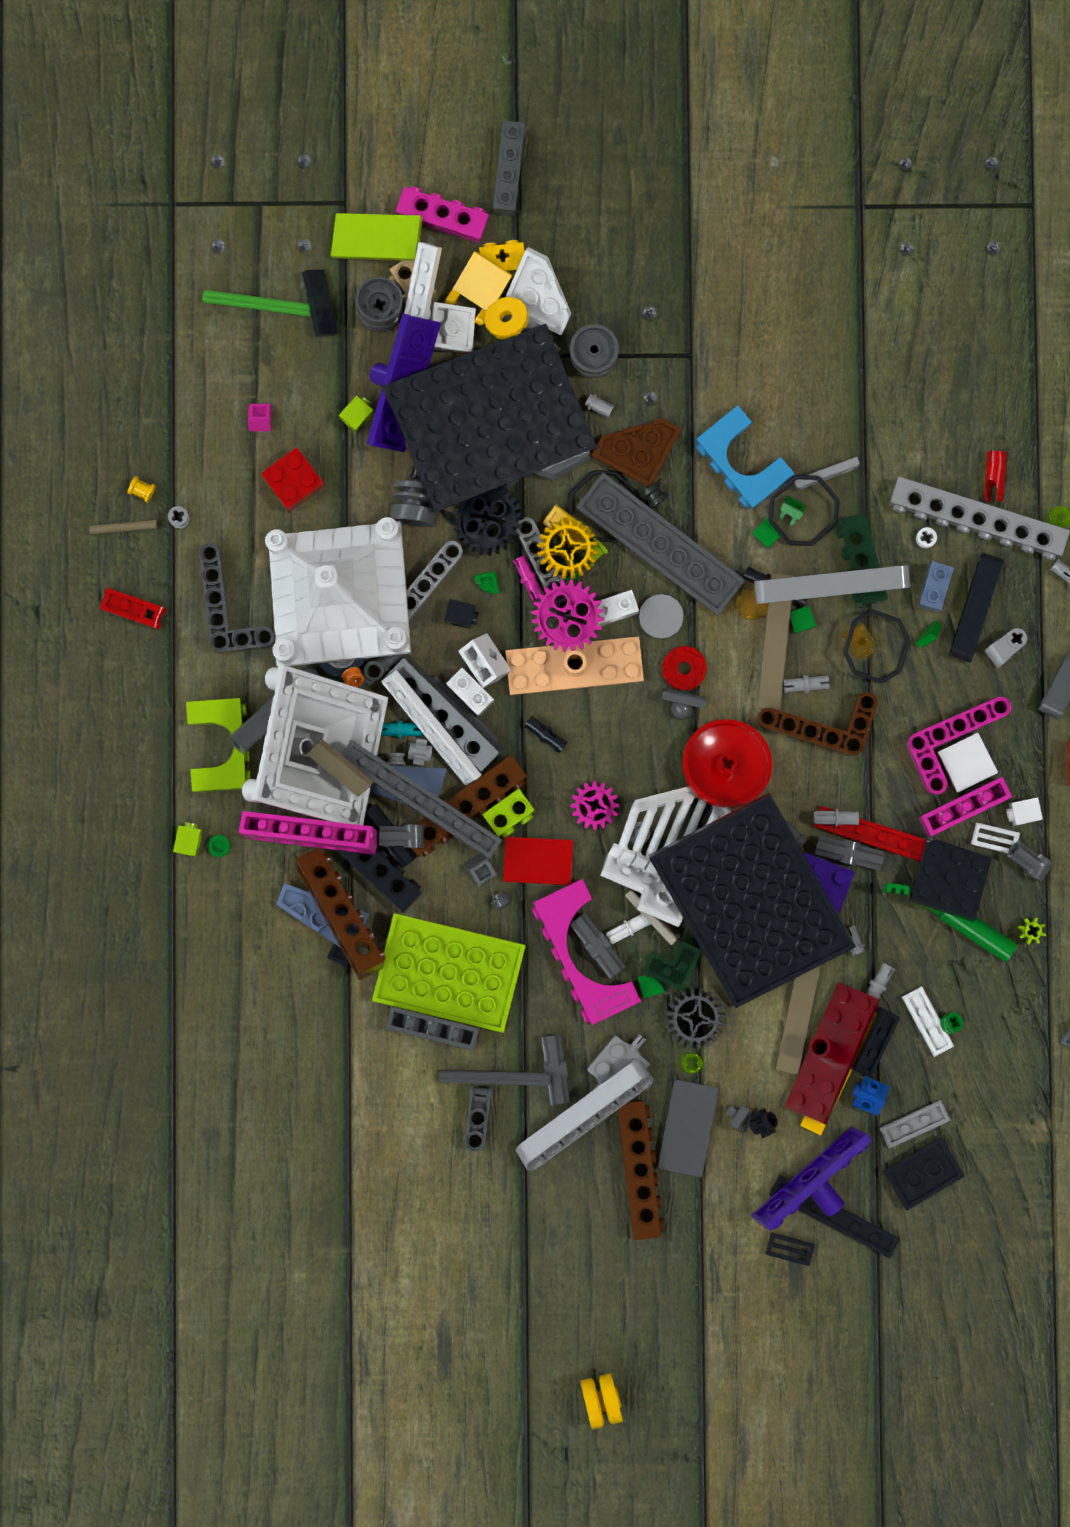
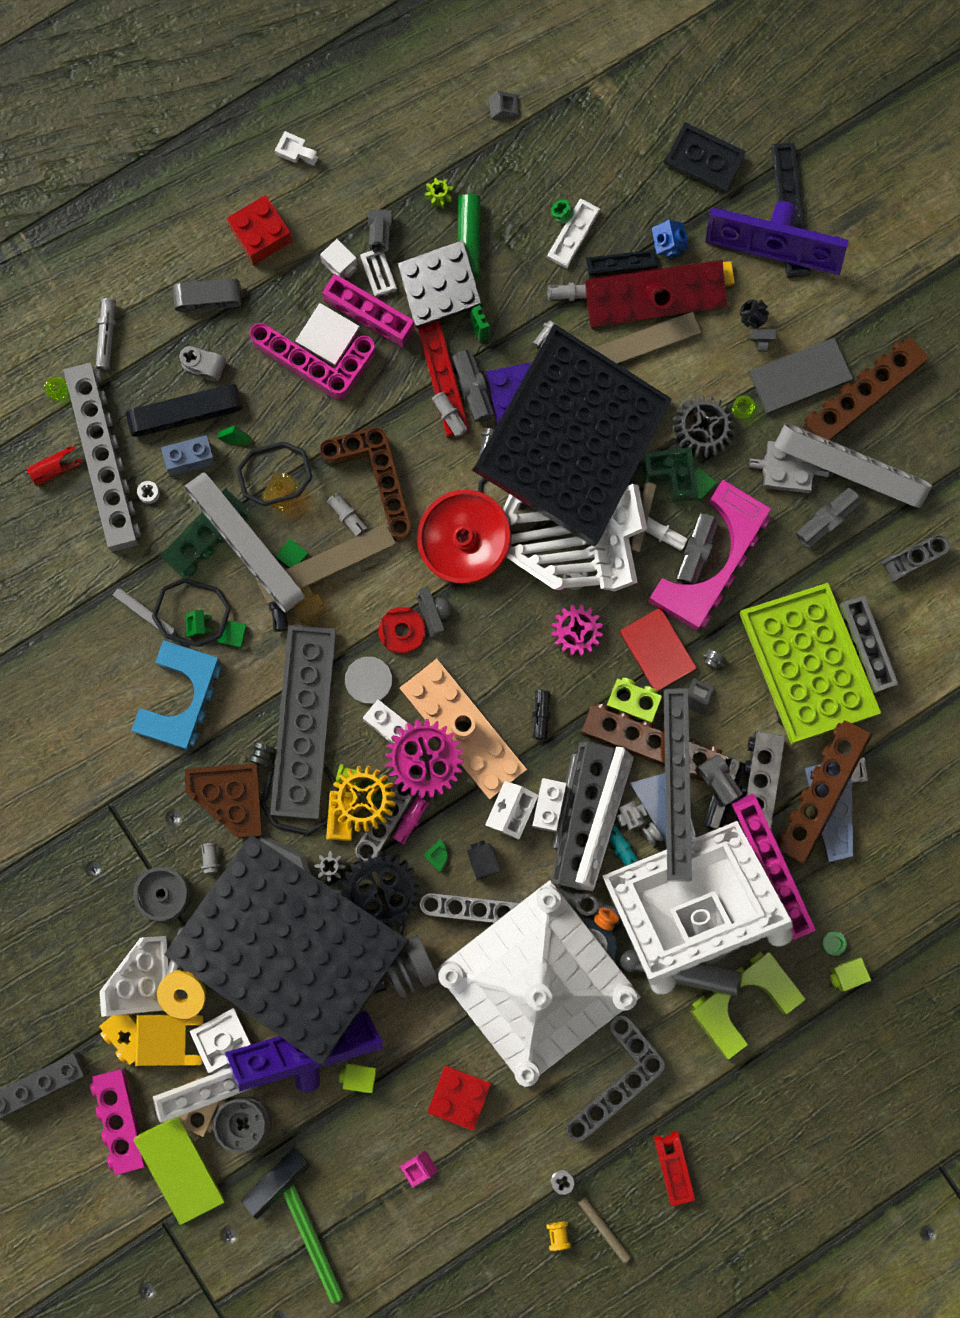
camera: 125 degrees left, 5 degrees down
dark tan tile [306,739,373,797] -> none
dark grey axle [439,1070,550,1086] -> none
black tile [765,1232,815,1266] -> none
light grey tile [879,1100,951,1149] -> none
none -> light grey gear [314,851,345,882]

